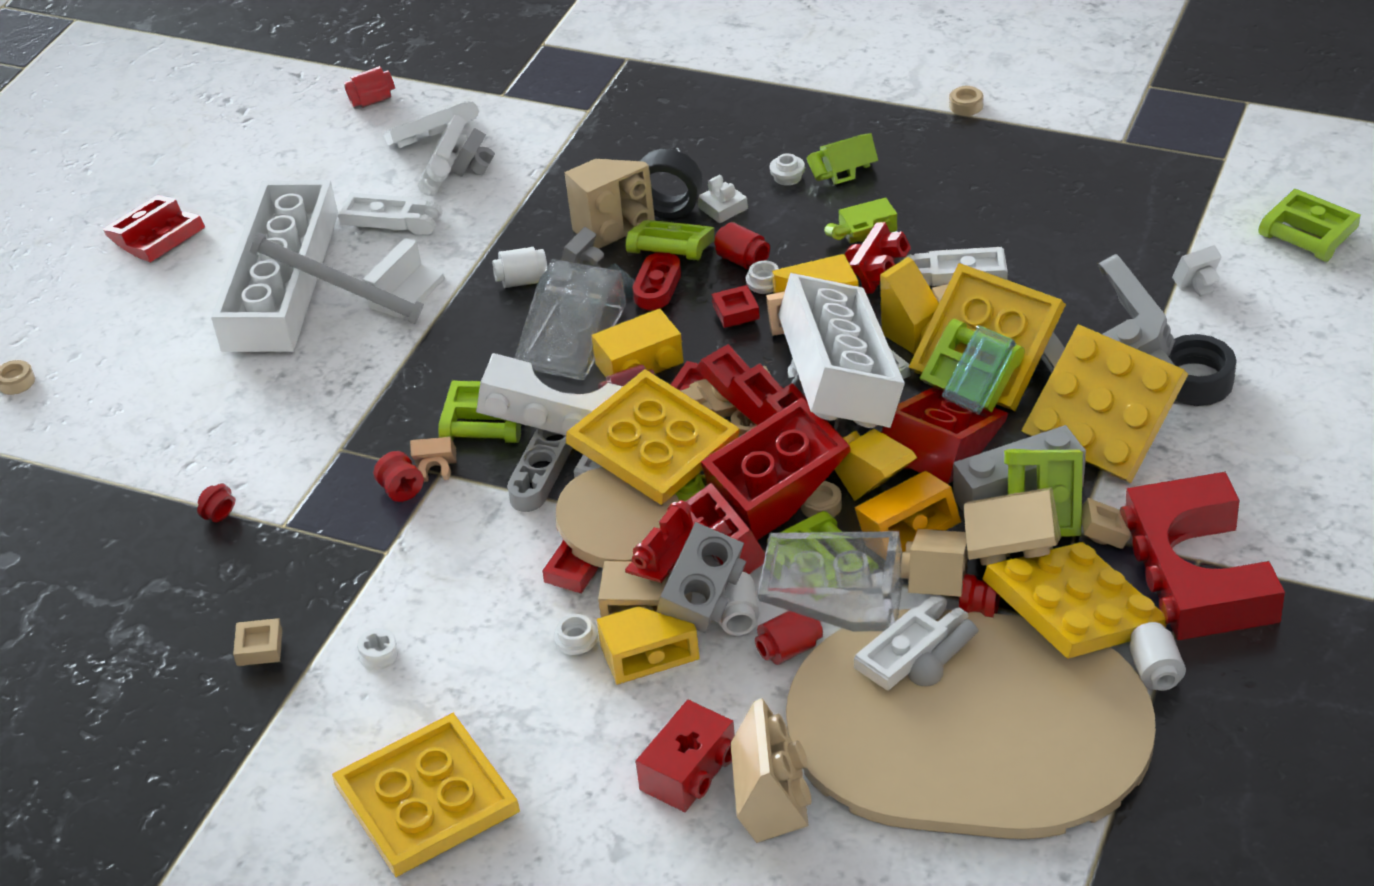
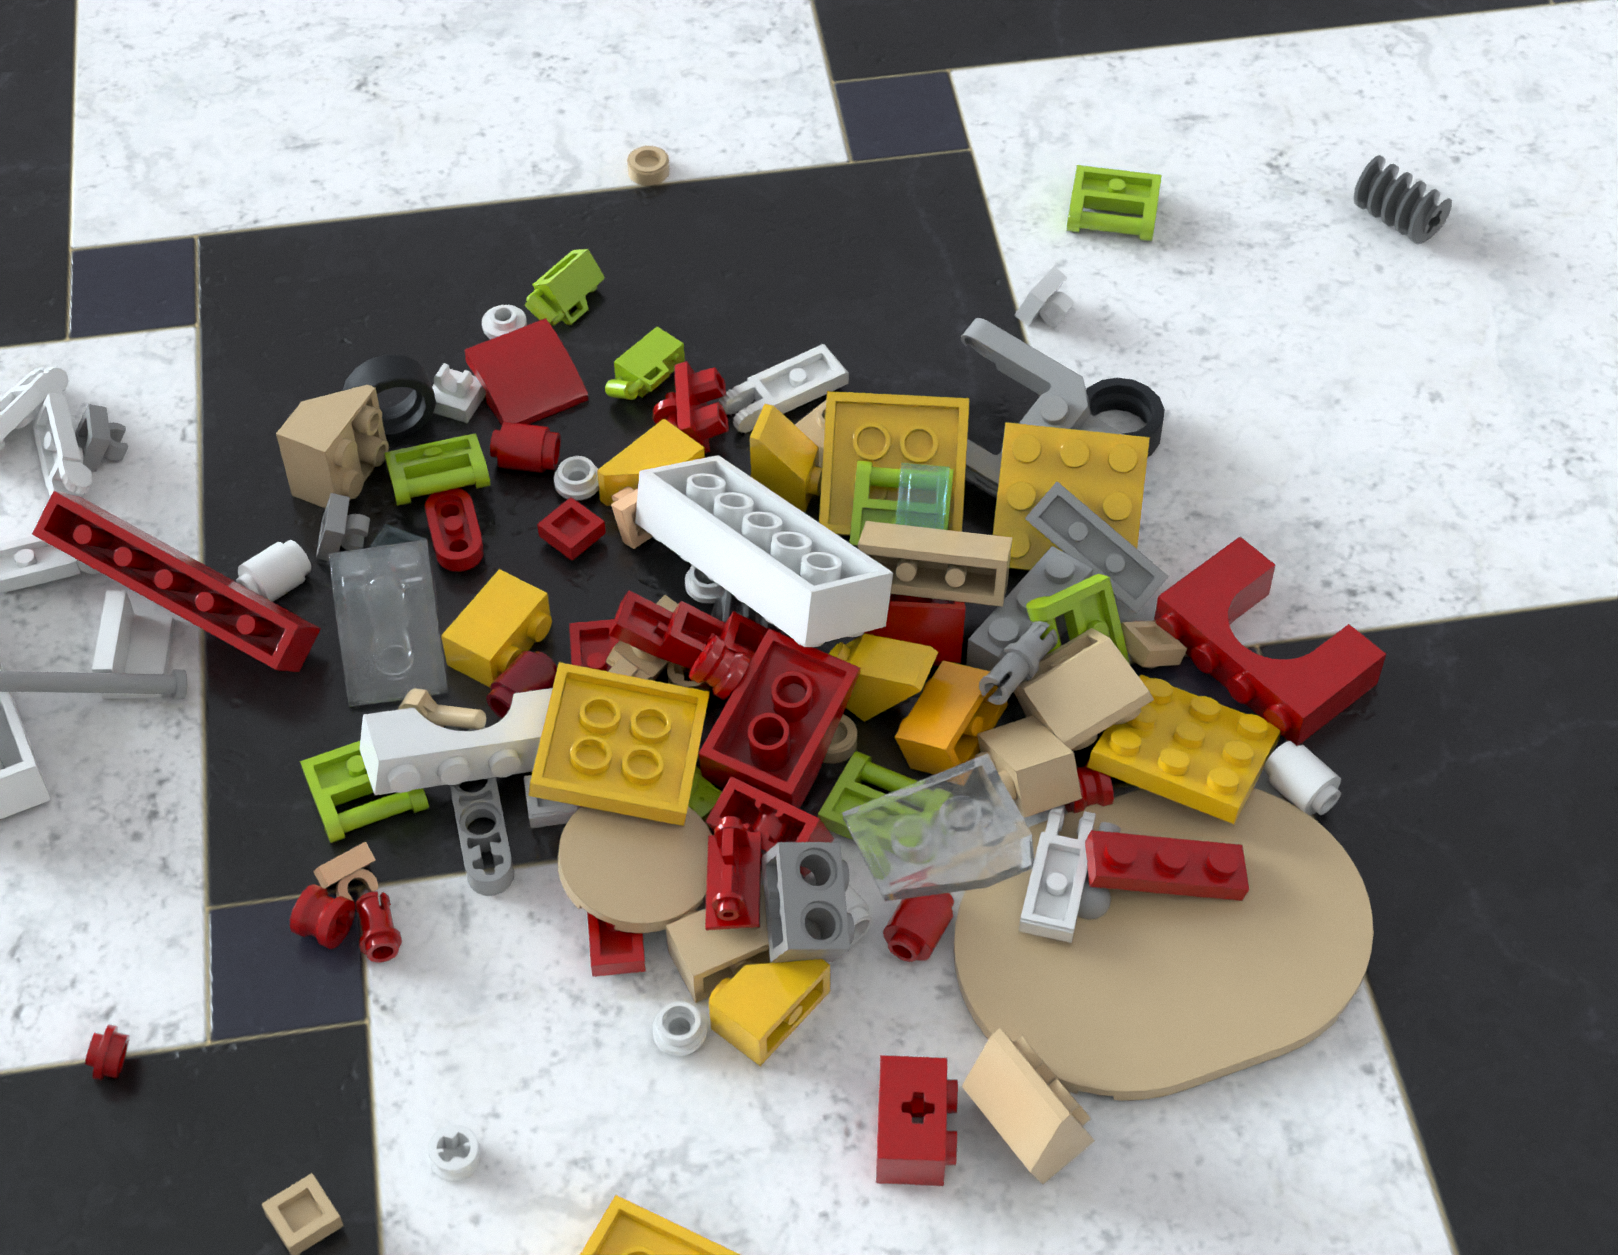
camera: 35 degrees left, 10 degrees up
none -> red brick [32,491,321,672]
none -> red pin [356,891,402,963]
none -> tan bar [397,688,486,730]
none -> red slope [465,318,589,425]
none -> red wheel [689,635,751,700]
none -> tan brick [858,521,1012,607]
none -> light grey pin [979,621,1058,705]
none -> light grey plate [1025,481,1169,614]
none -> red plate [1085,830,1249,901]

